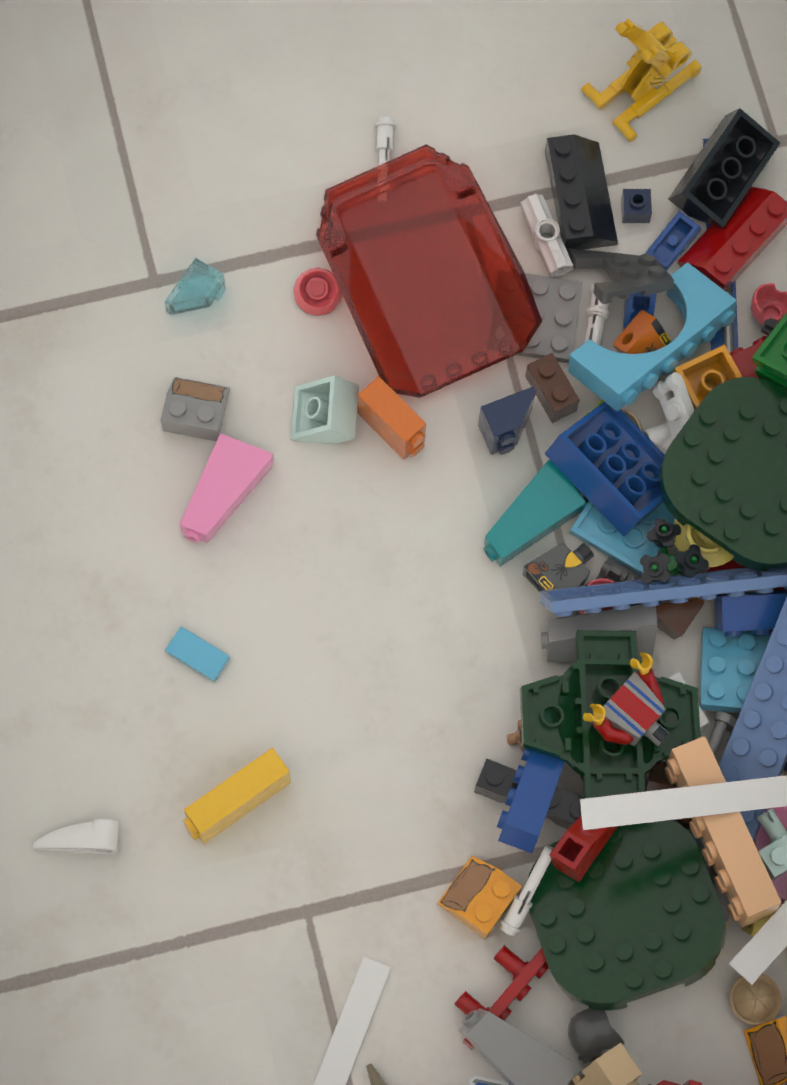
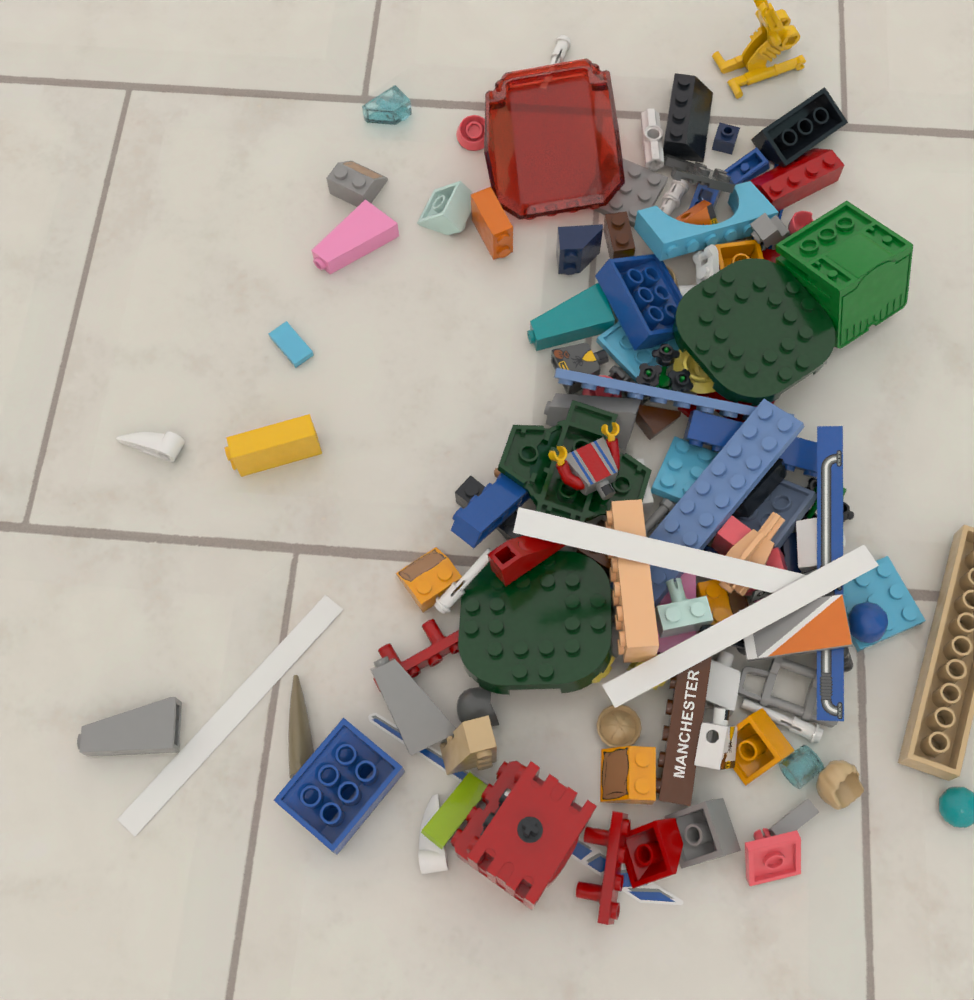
camera: 25 degrees right, 5 degrees down
none -> light grey slope [750,213,791,248]

